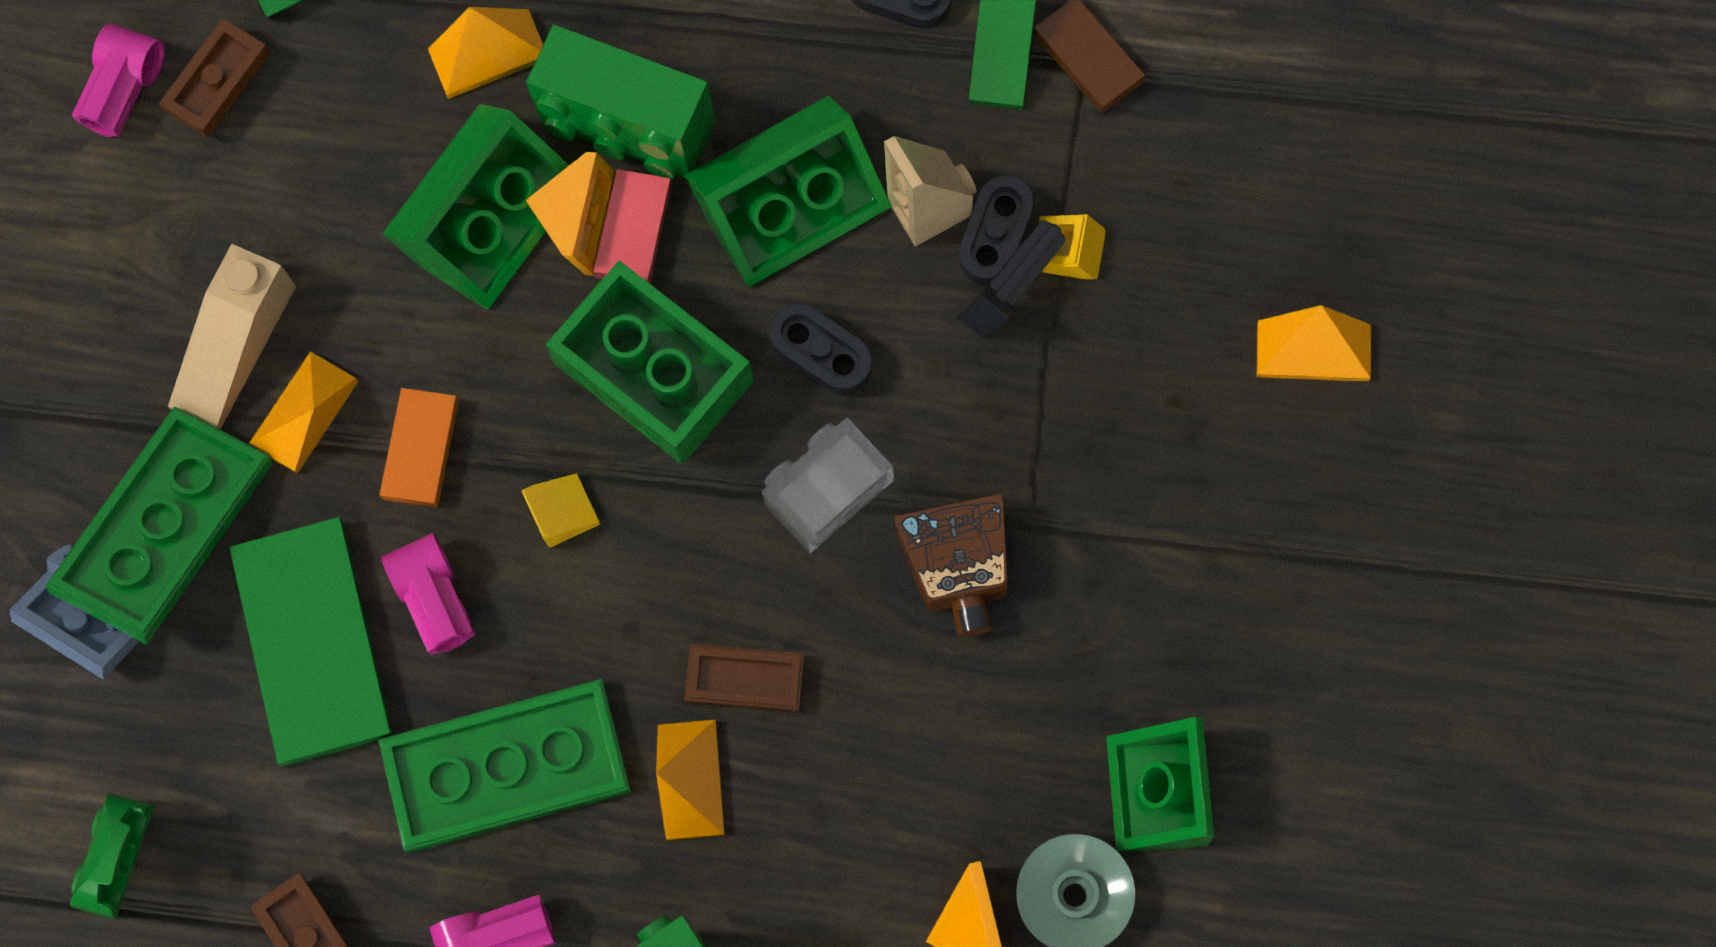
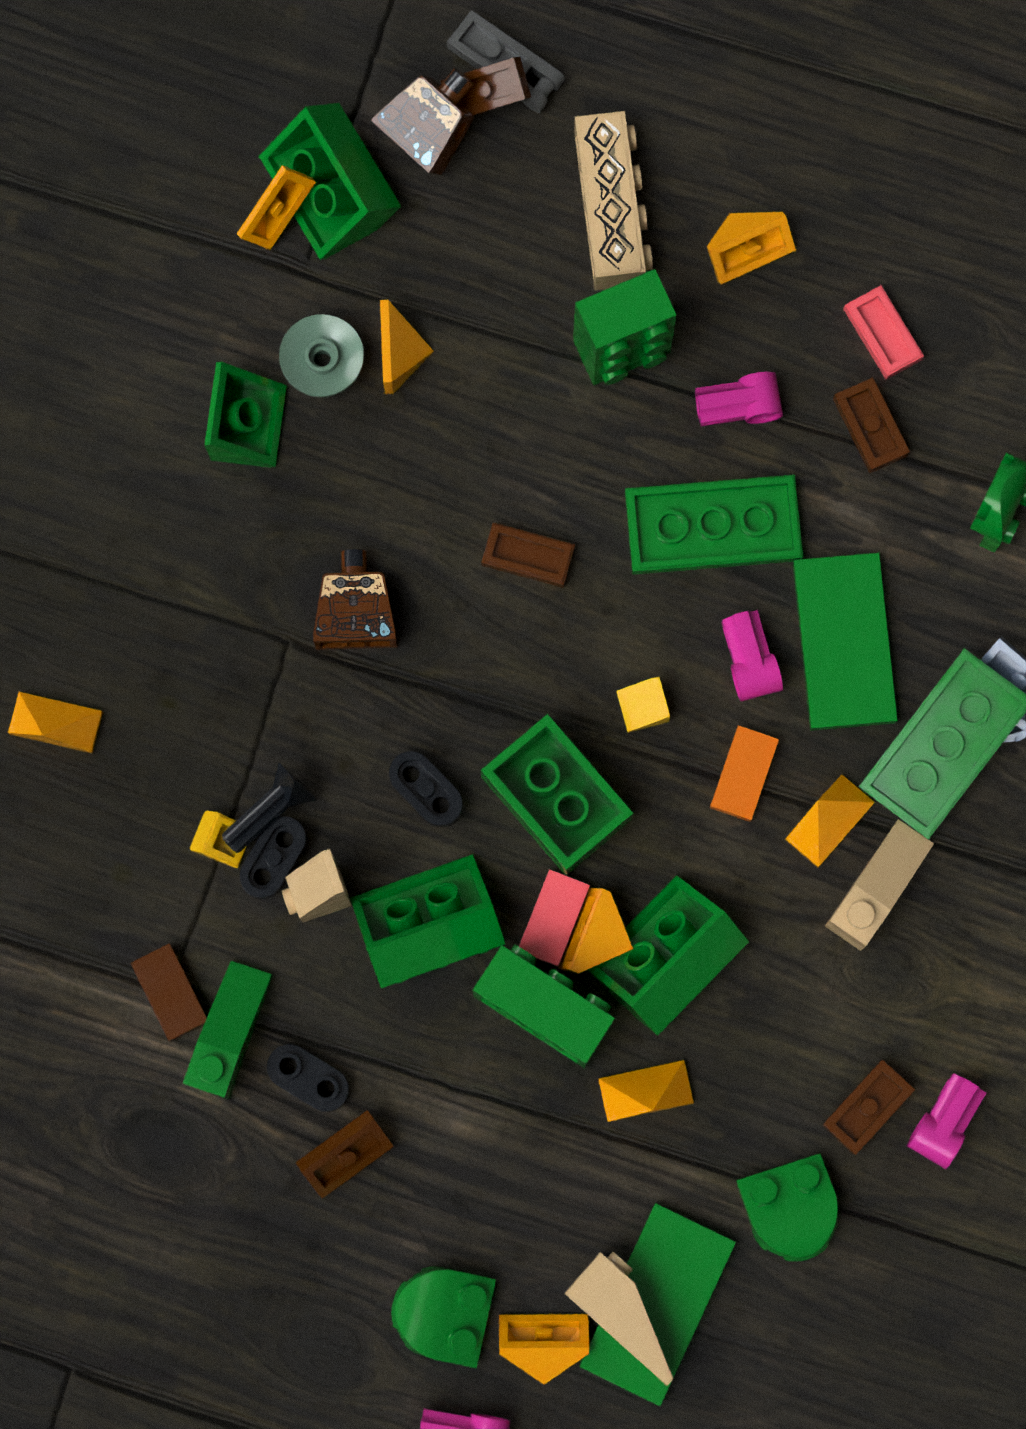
camera: 175 degrees left, 5 degrees up
light orange slope [656,720,725,841] -> none
clear brick [762,417,894,554] -> none

